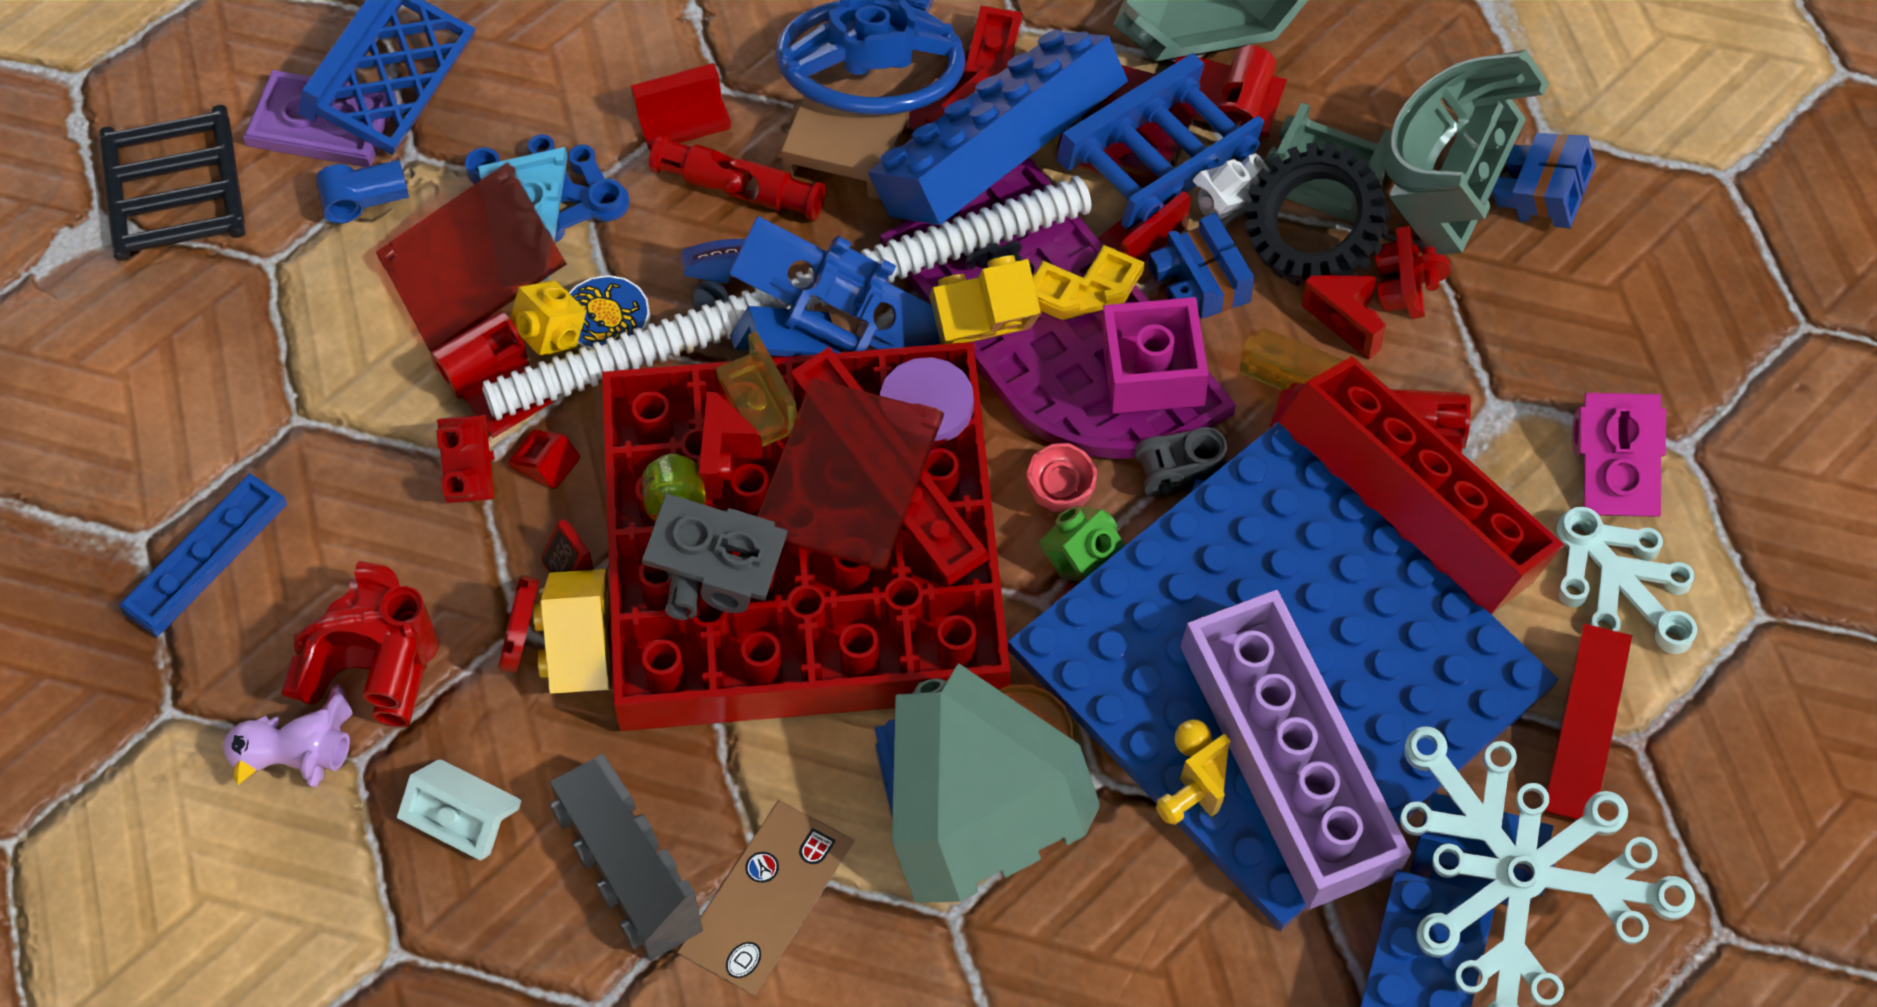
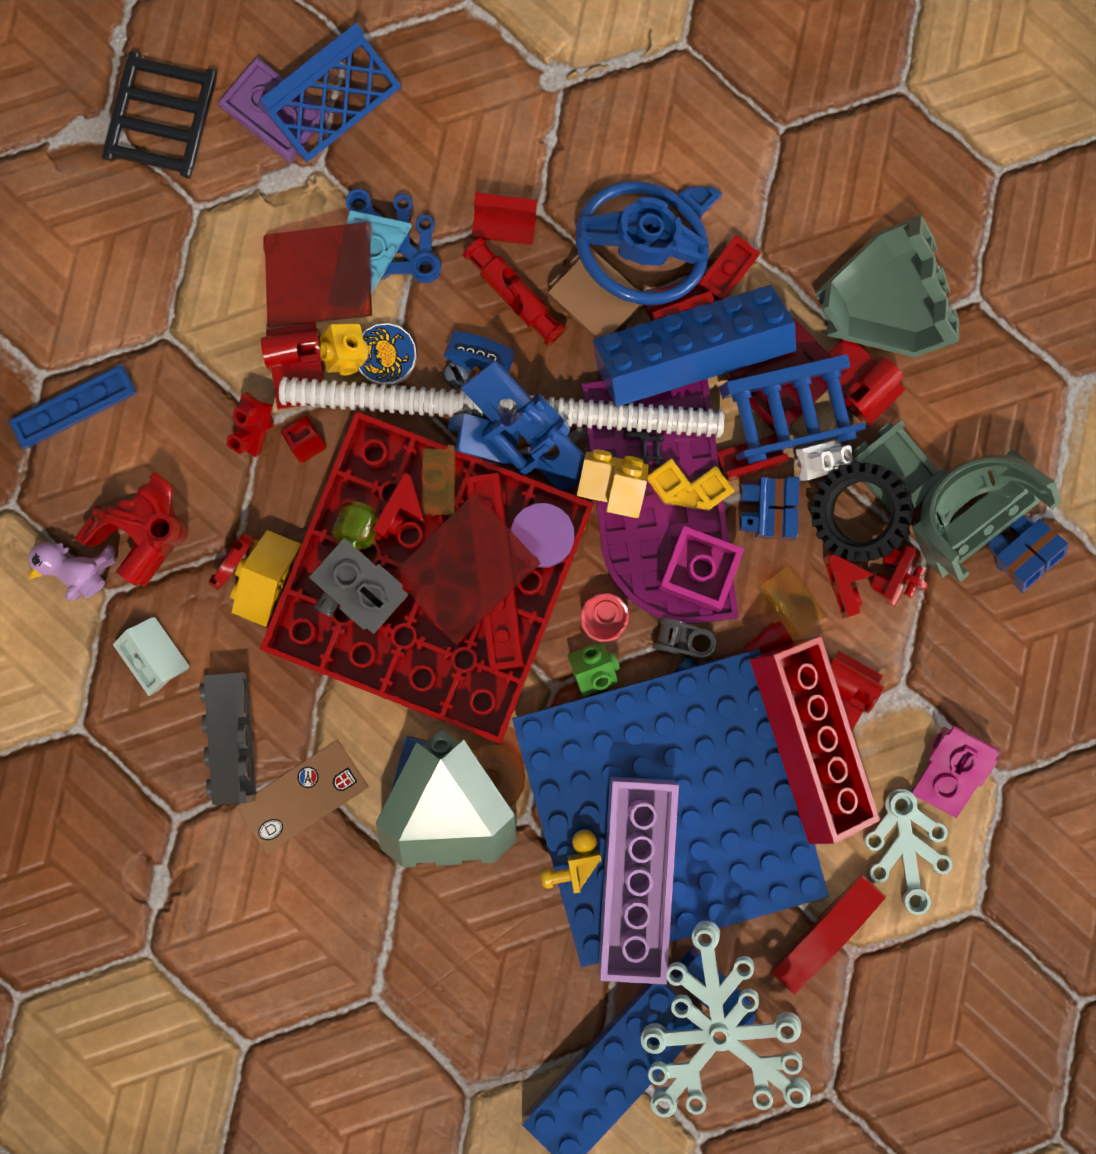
camera: 20 degrees right, 25 degrees up
blue piece [316,159,409,224] -> none
slope [541,519,594,573] -> none

